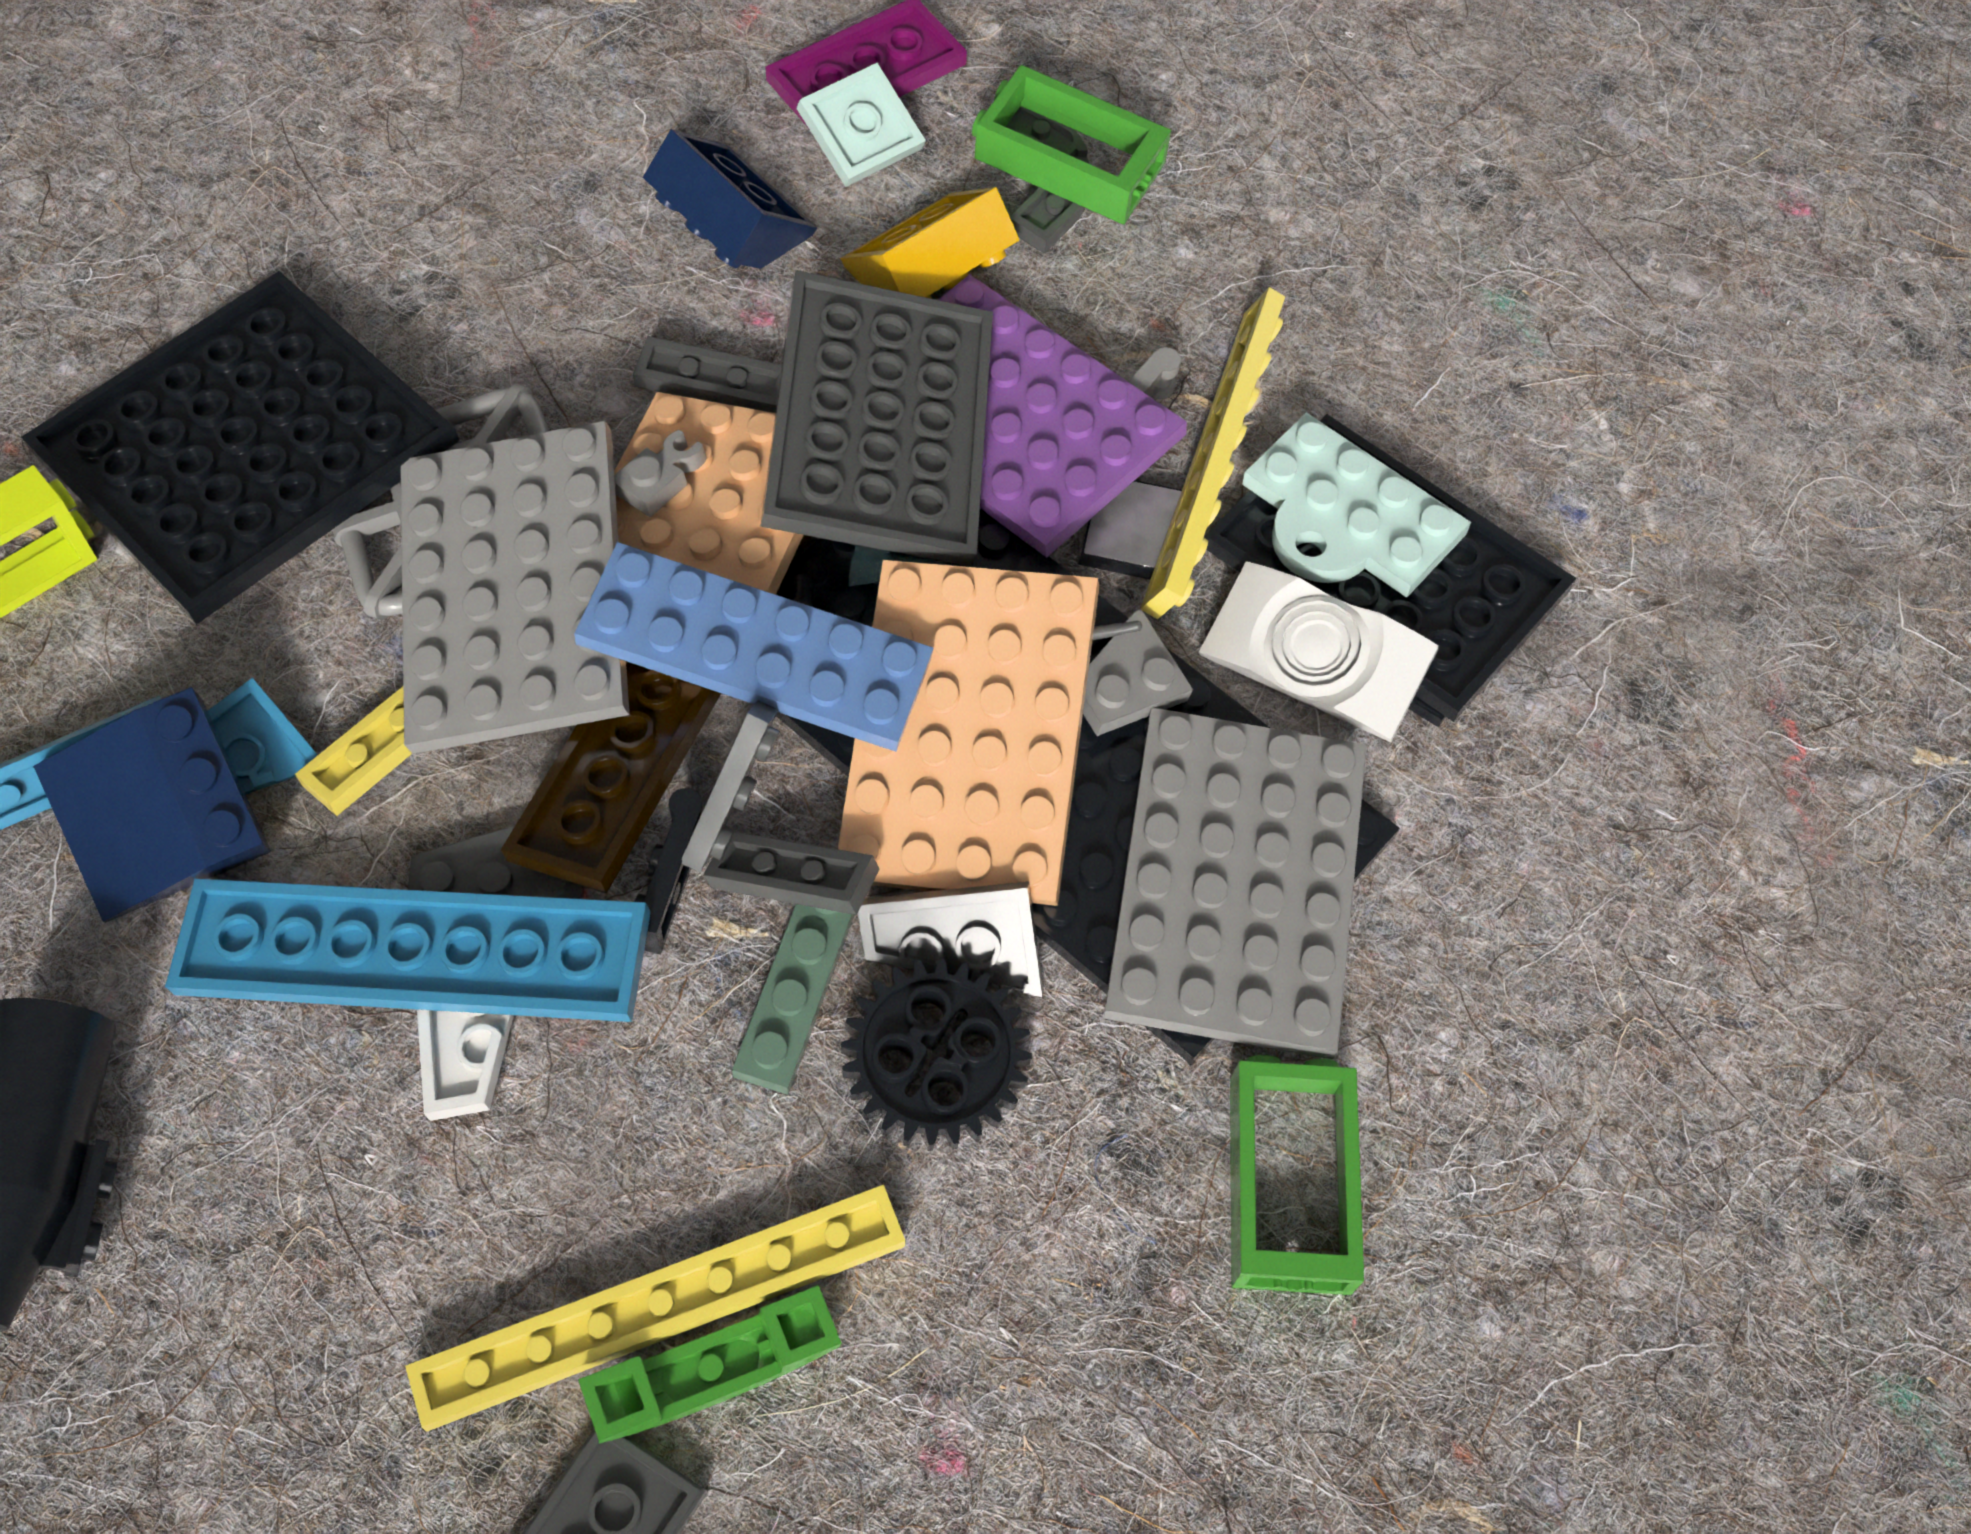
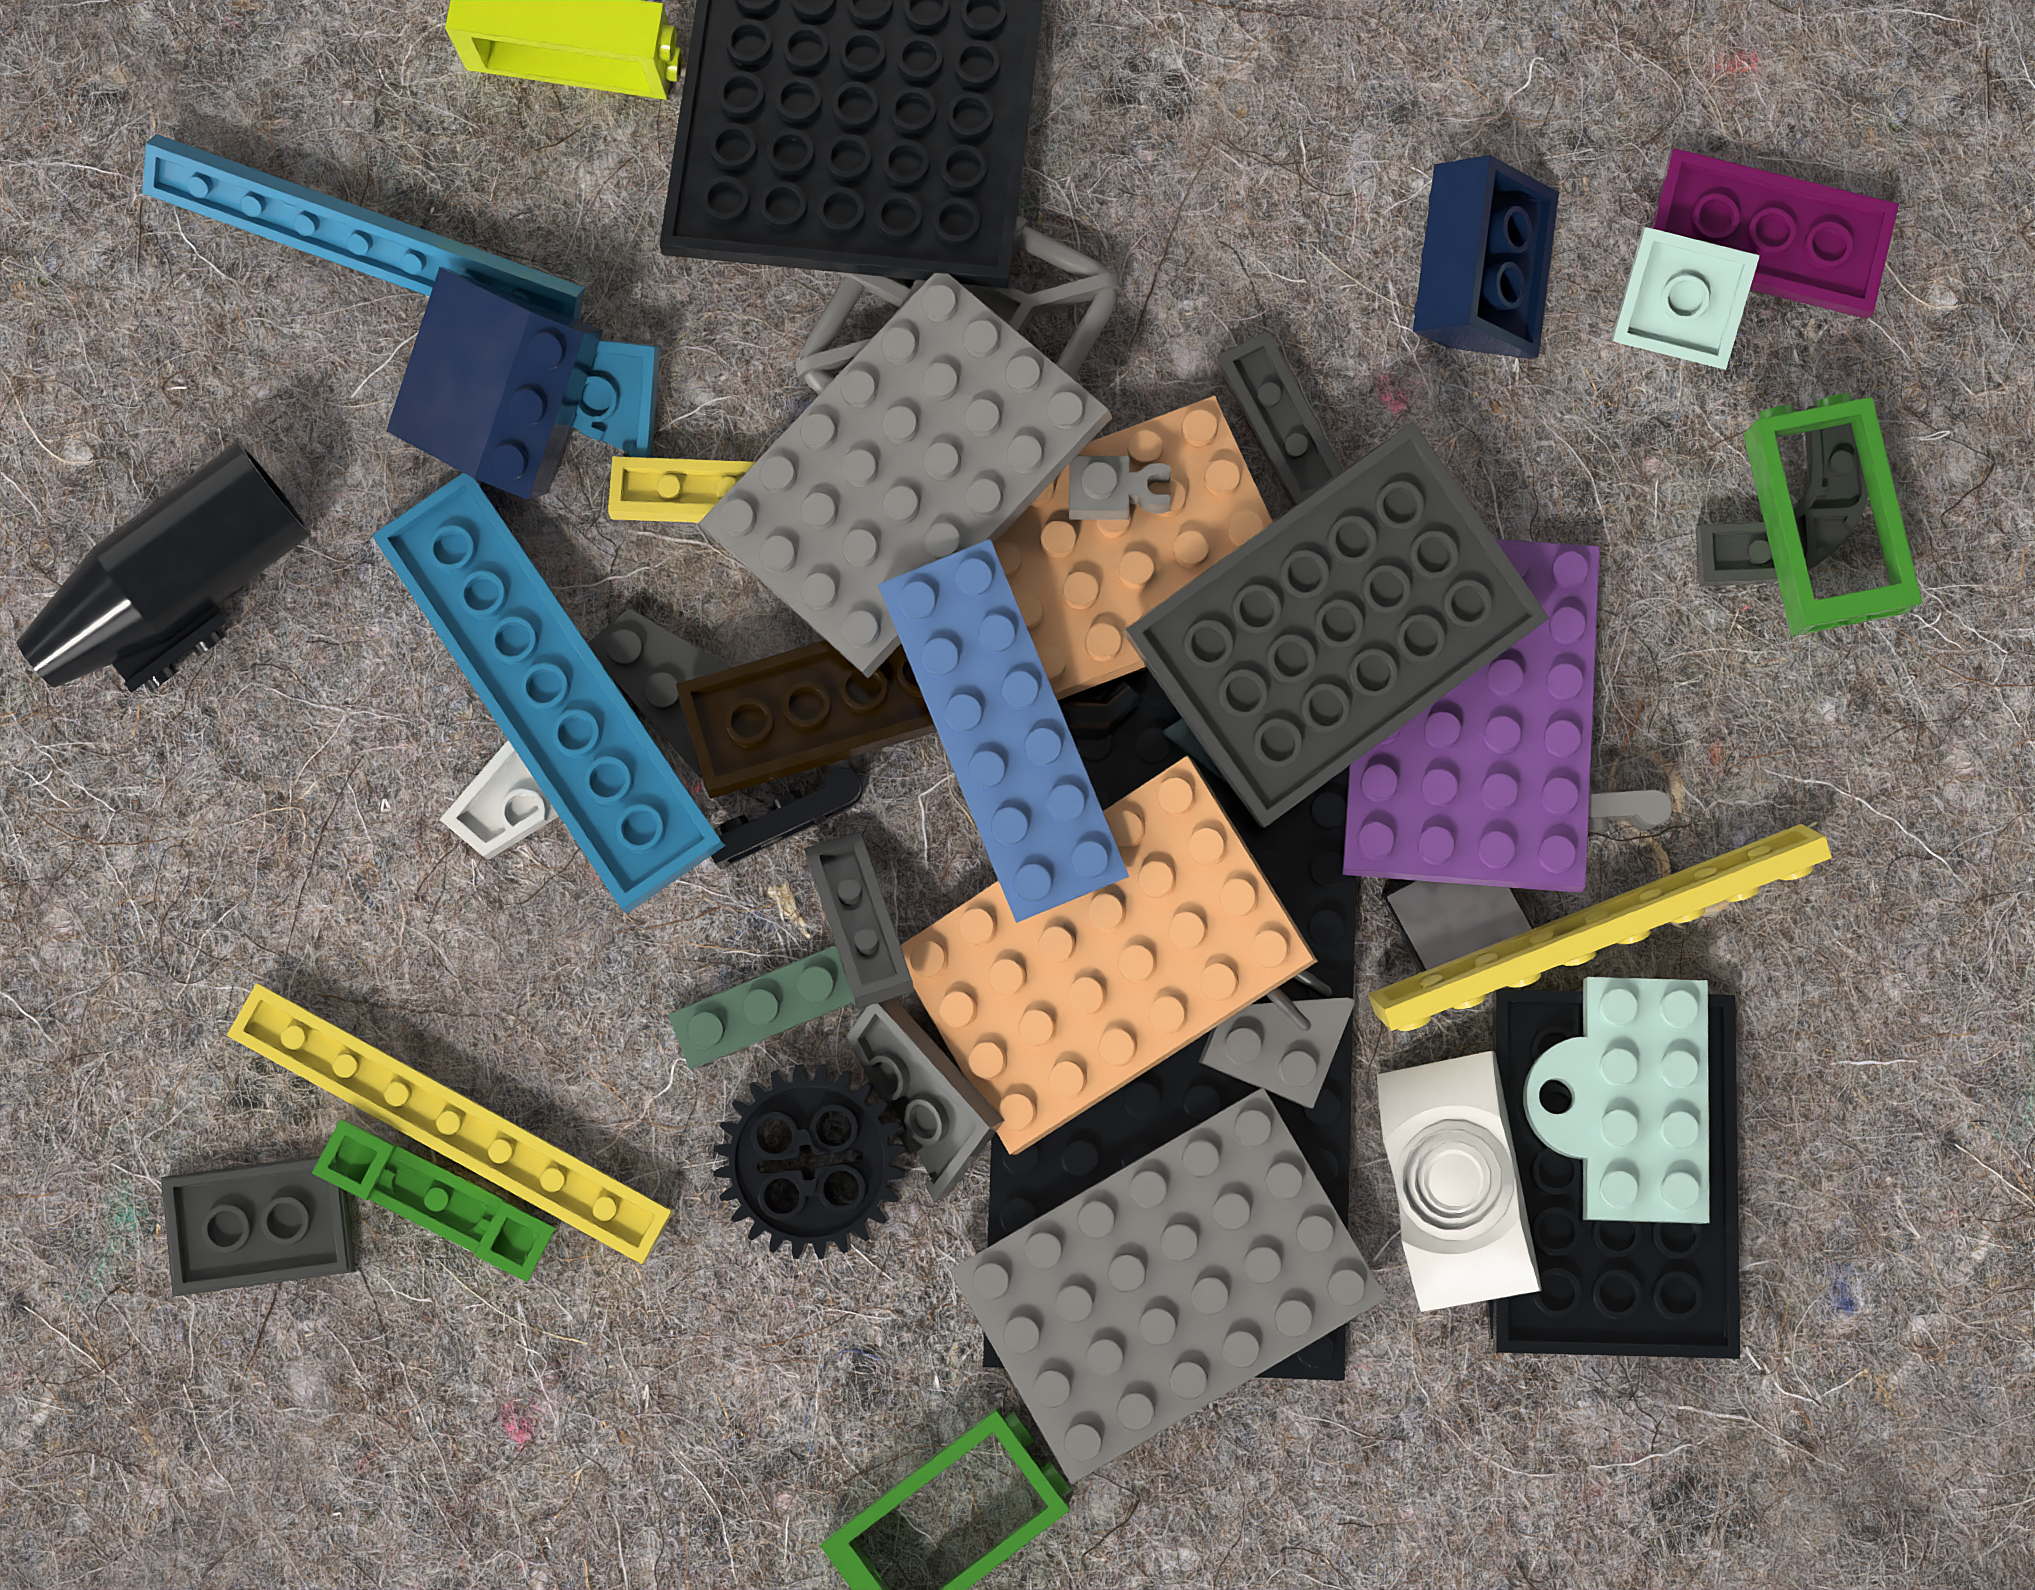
camera: 60 degrees right, 20 degrees up
plate [681,700,780,873] -> none
yellow slope [840,187,1020,299] -> none

